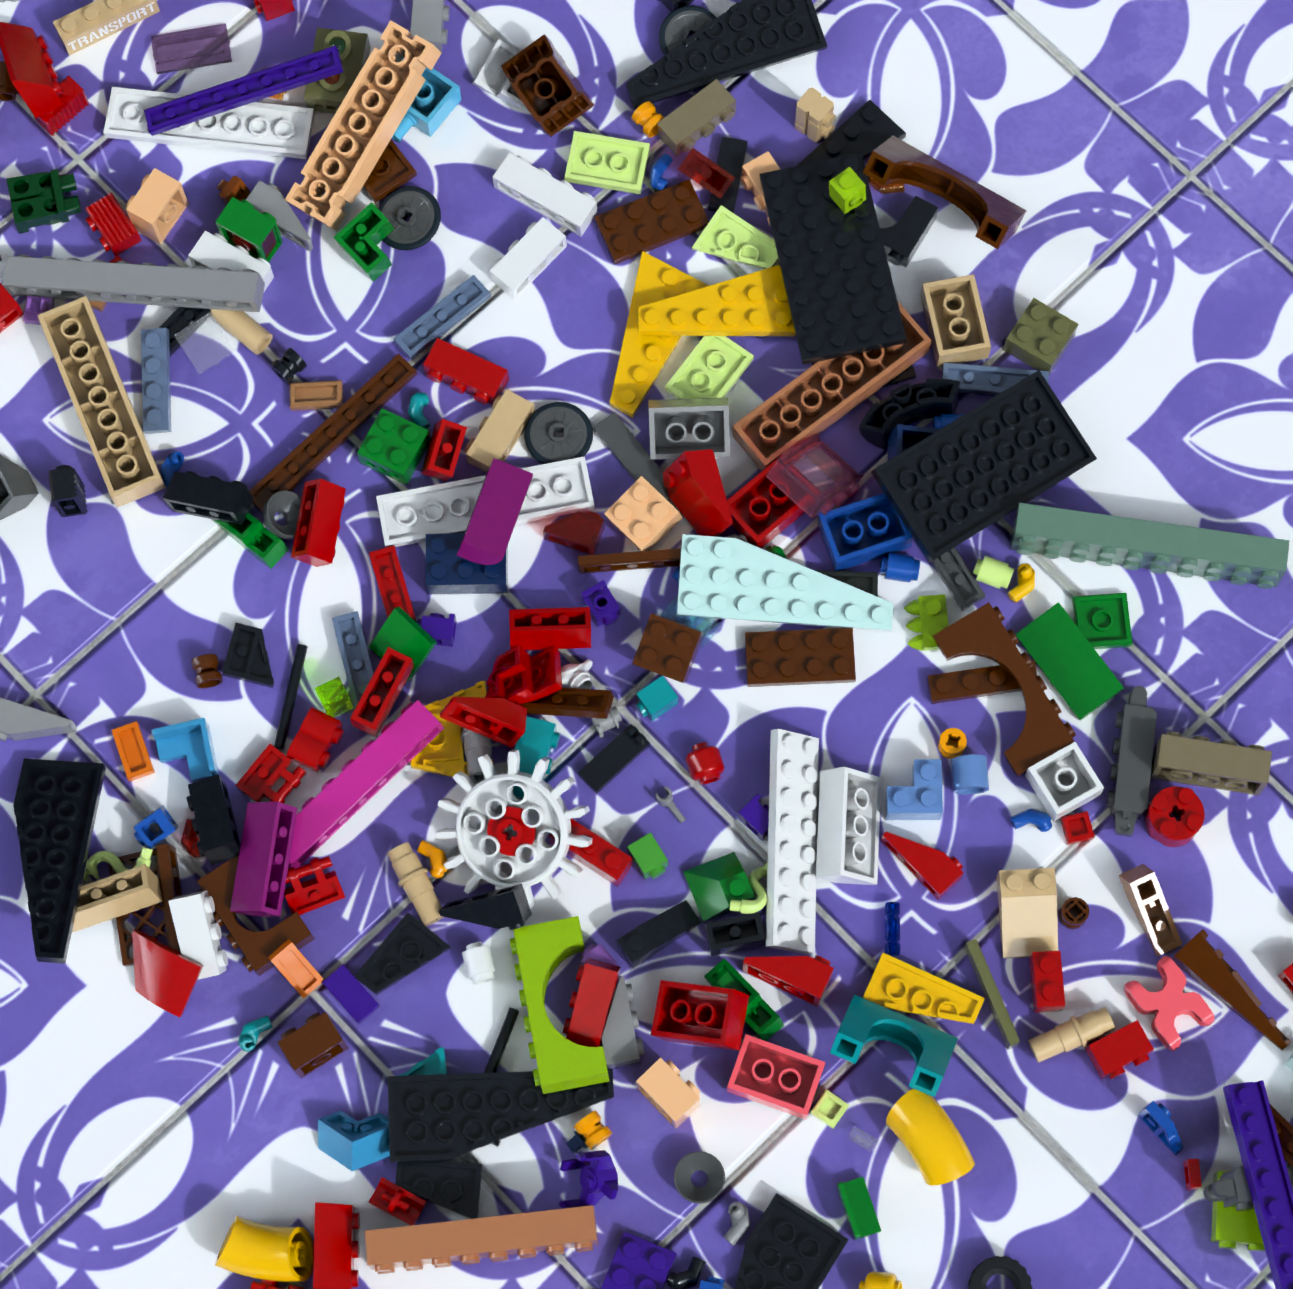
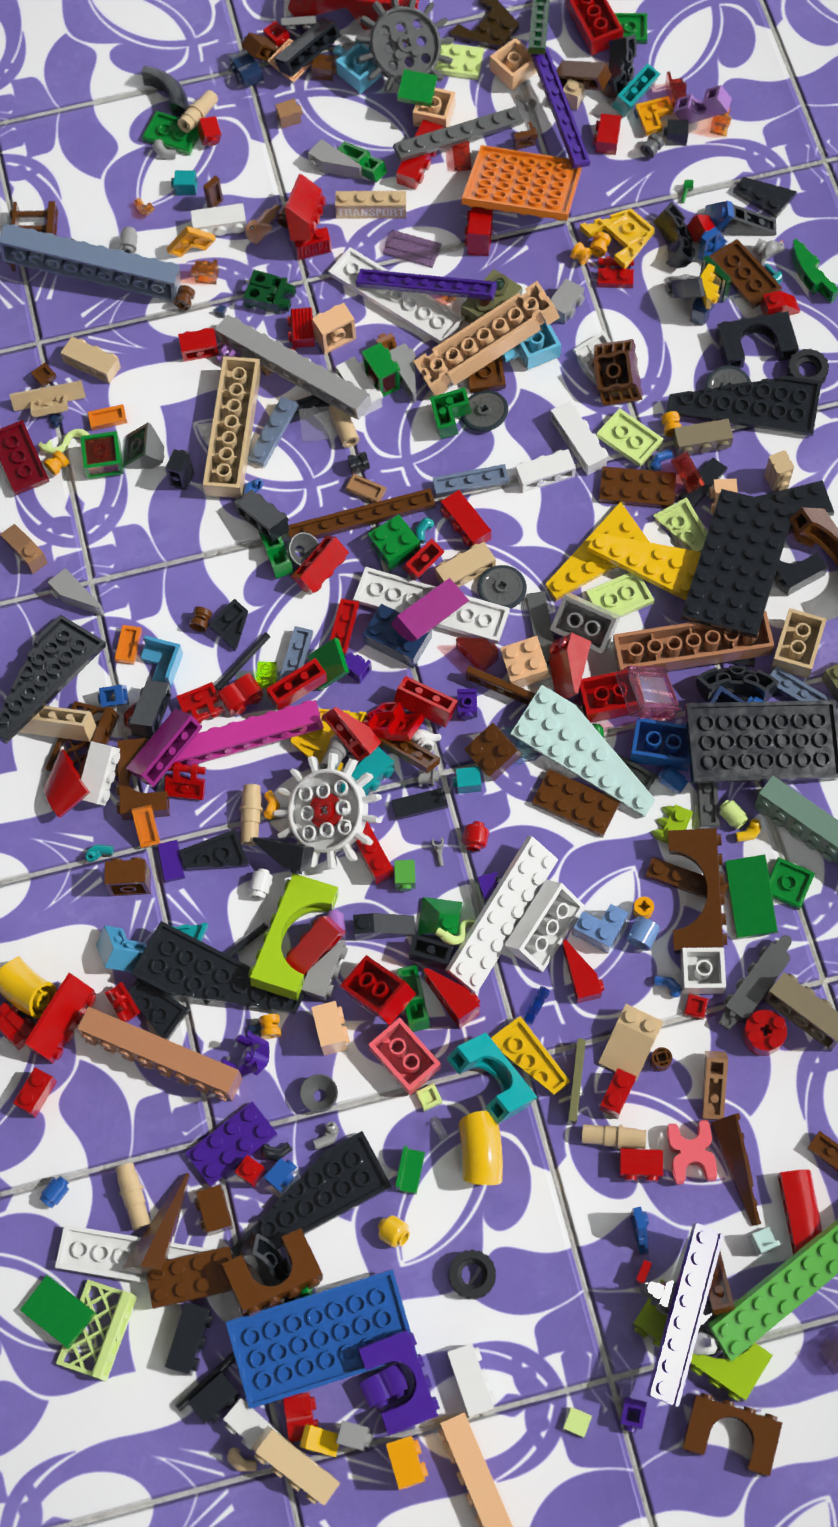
camera: 30 degrees right, 5 degrees down
yellowish green animal [83,847,153,881] -> none
lime brick [829,167,866,214] -> none

